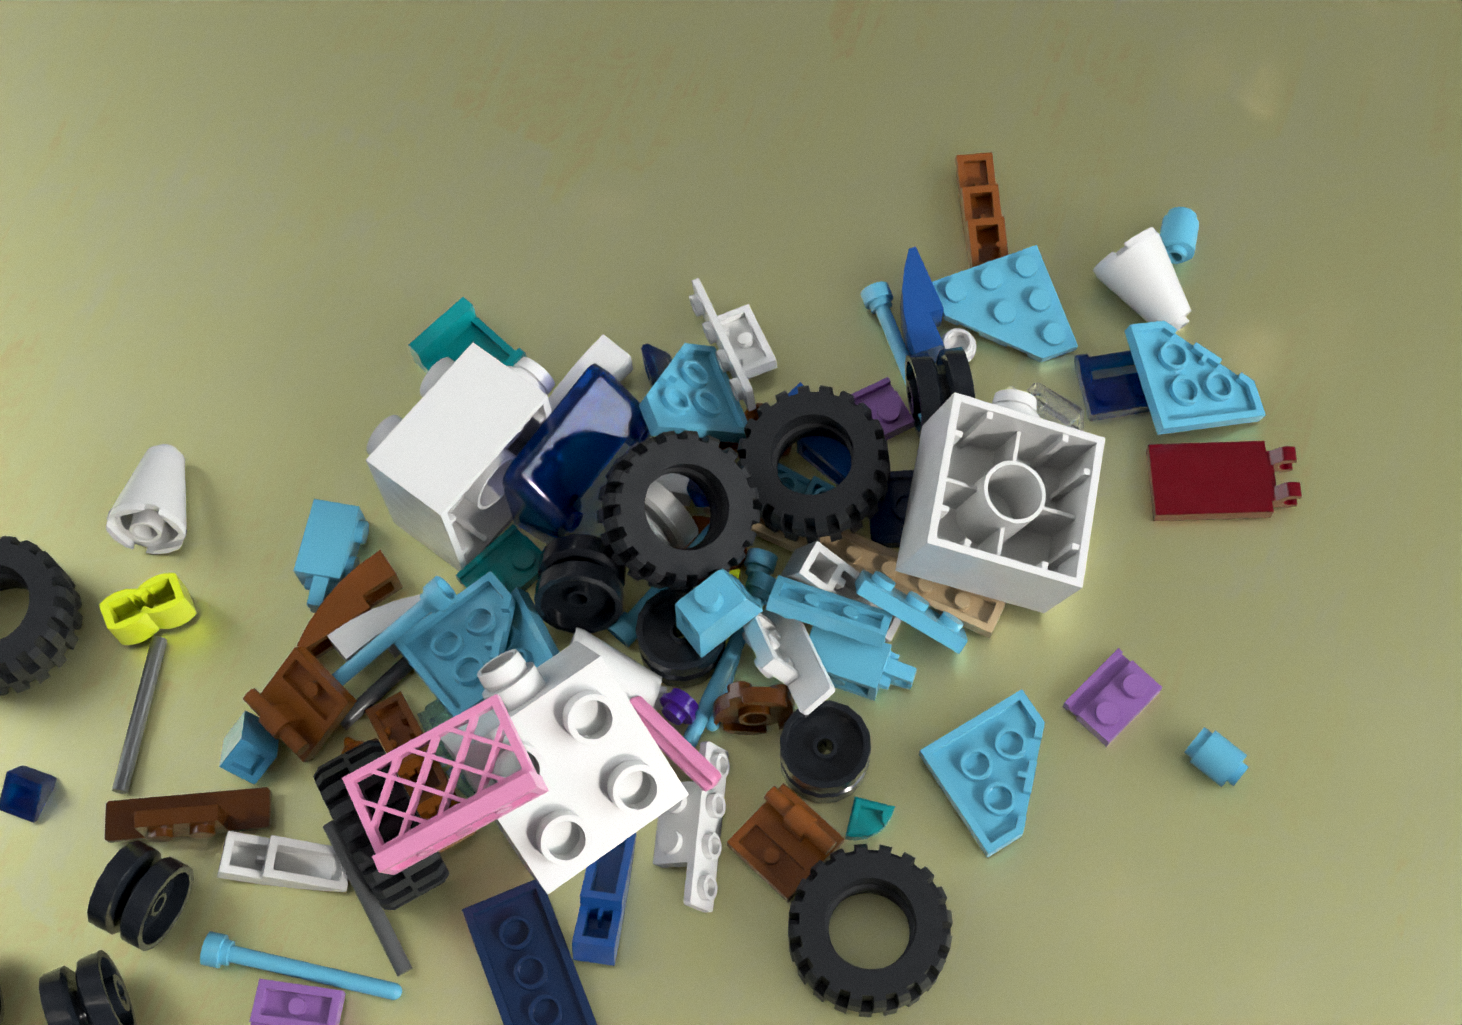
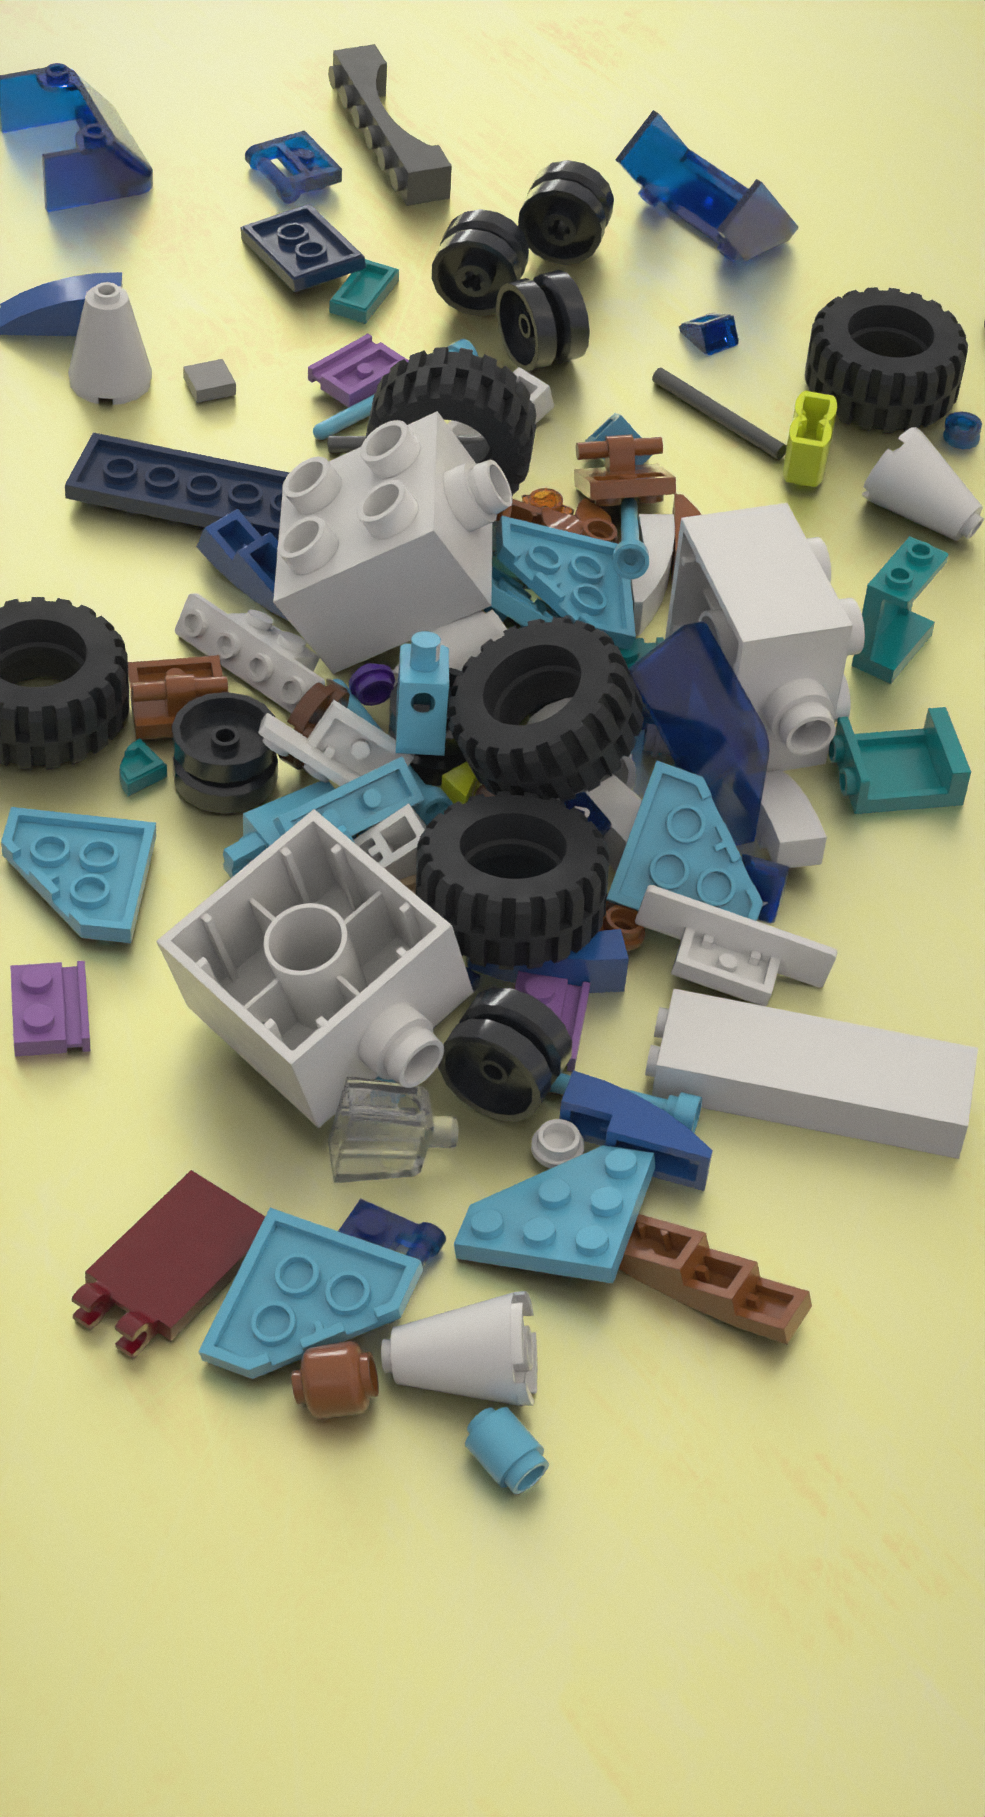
camera: 120 degrees right, 20 degrees down
reddish brown bracket [105,787,272,843] -> none
bright pink fence [342,694,549,875] -> none
bright pink axle [629,696,722,791] -> none
none -> dark orange head [292,1341,379,1420]
none -> dark orange plate [541,498,619,544]
none -> white brick [645,989,978,1159]
none -> teal panel [851,536,948,684]
none -> clear blue bush [943,412,982,449]

